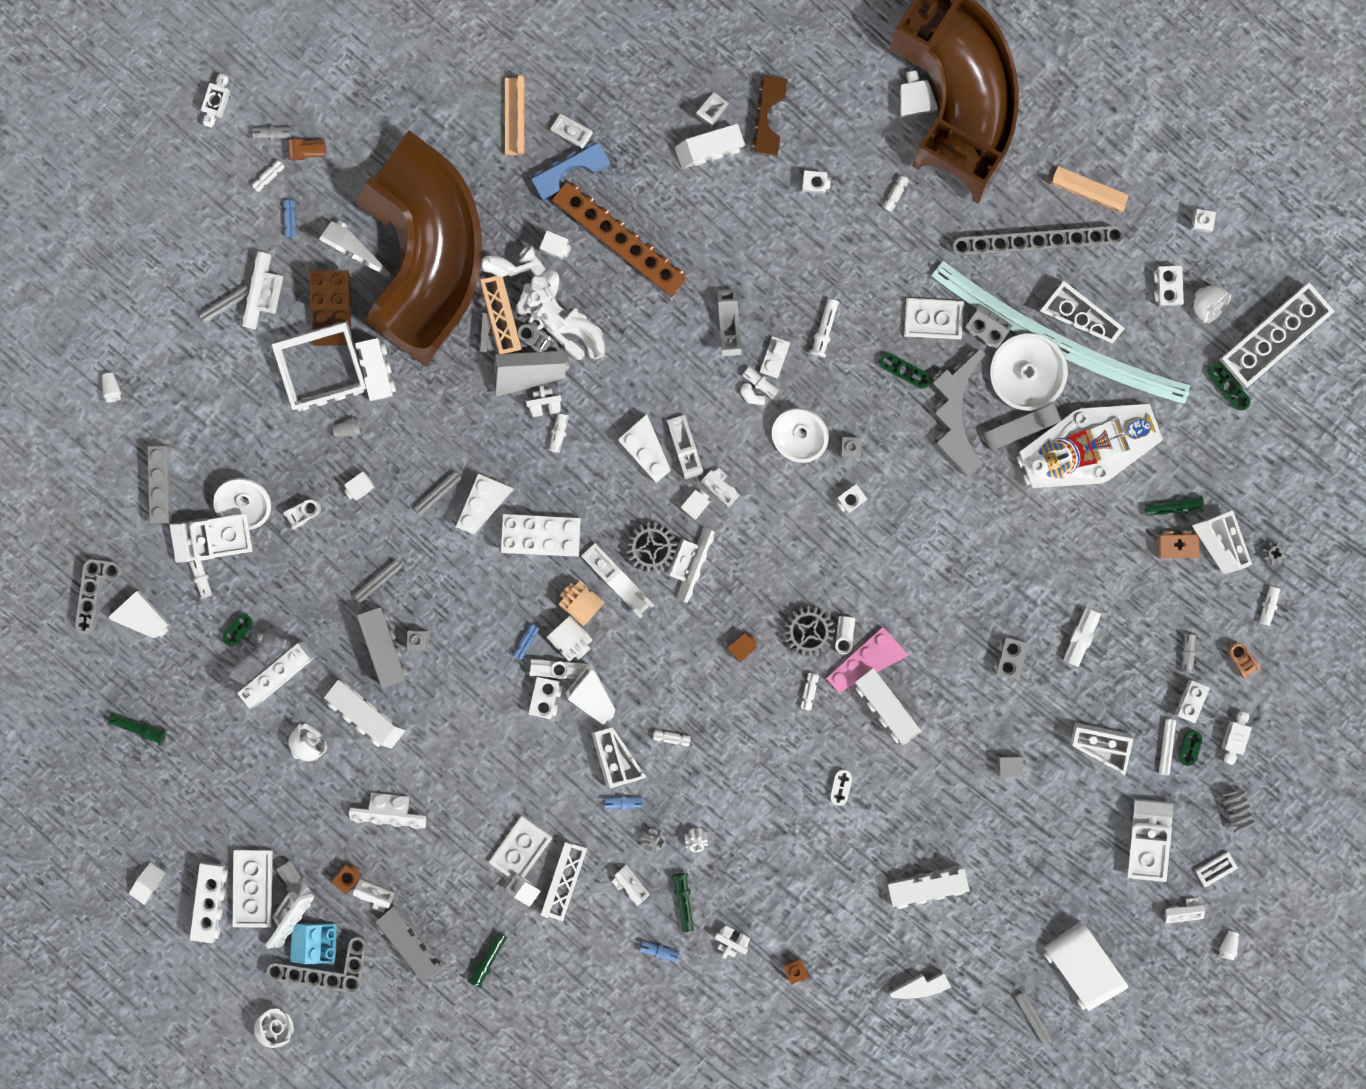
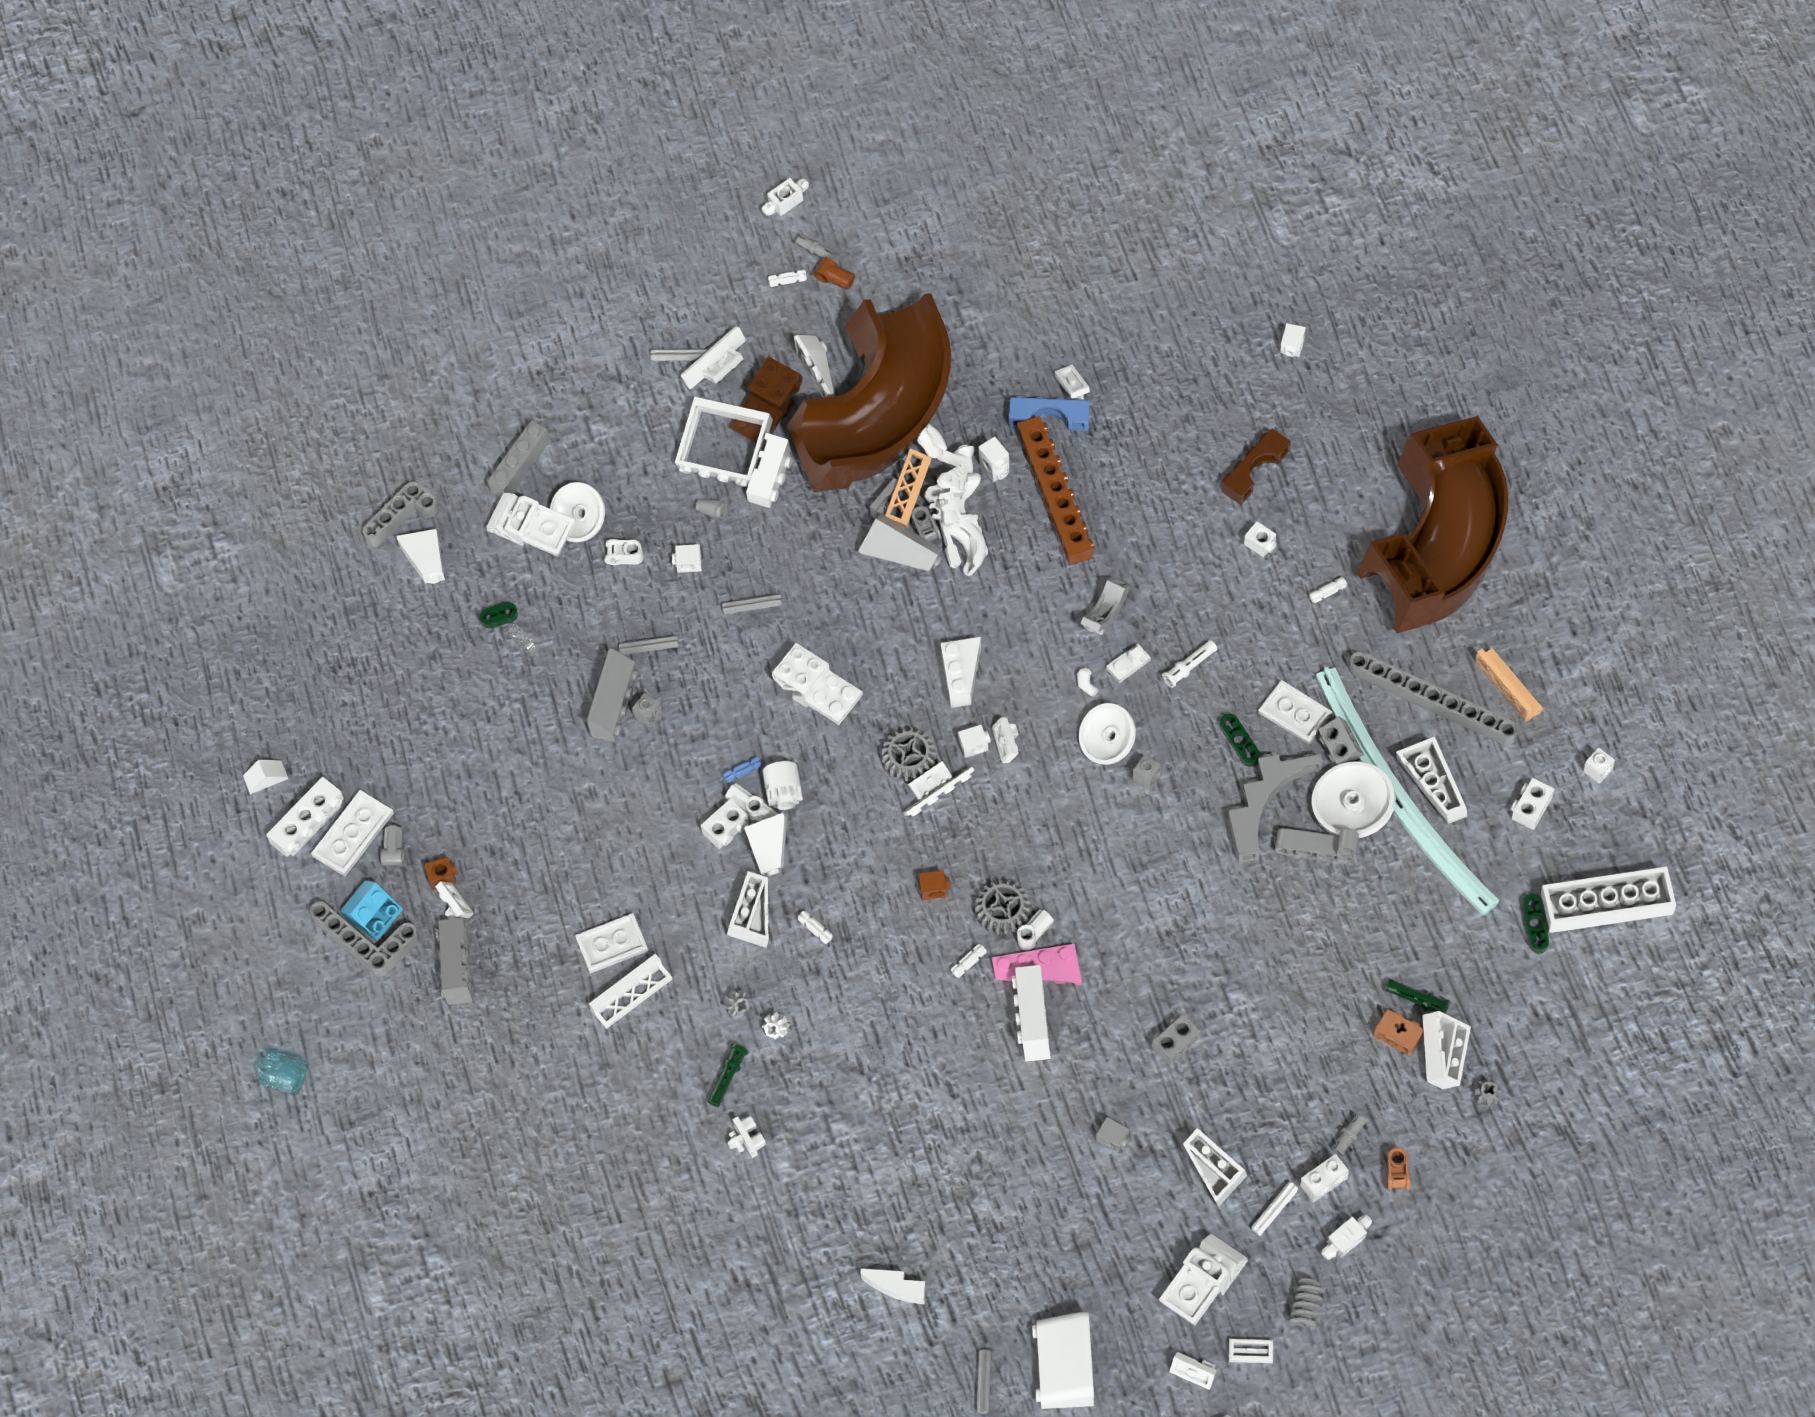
camera: 40 degrees right, 25 degrees down
white cone [102,373,122,402] -> none
dark green pin [108,712,167,746] -> none
white pin [189,560,213,599] -> none
white window [237,642,317,708] -> none
white cylinder [254,1009,294,1048] -> none
white bracket [265,892,314,949] -> none
medium blue axle [284,200,296,238] -> none
white cylinder [288,724,327,762] -> none
white wedge [324,680,405,749] -> none
white bracket [349,793,426,829] -> none
white wedge [456,474,515,535] -> none
dark green pin [467,931,508,989] -> none
light nougat fence [505,76,525,155] -> none
white brick [506,874,541,907] -> none
white hips [526,385,562,417] -> none
white pin [548,413,569,453] -> none
light nougat gear [558,580,605,627] -> none
white piece [582,543,654,618] -> none
medium blue pin [605,796,643,811] -> none
white hinge [612,864,650,906] -> none
medium blue pin [639,940,680,963] -> none
white slope [667,415,704,479] -> none
white wedge [675,124,745,169] -> none
white slope [696,92,729,128] -> none
white pin [742,366,780,399] -> none
dark orange brick [783,957,809,985] -> none
white beam [830,769,852,806] -> none
white brick [837,484,868,513] -> none
white wedge [887,865,970,909] -> none
white torso [900,71,938,118] -> none
white container [1016,404,1163,488] -> none
white piece [1063,608,1101,667] -> none
dark green beam [1178,730,1203,766] -> none
white cylinder [1193,285,1231,323] -> none
white pin [1258,586,1281,626] -> none

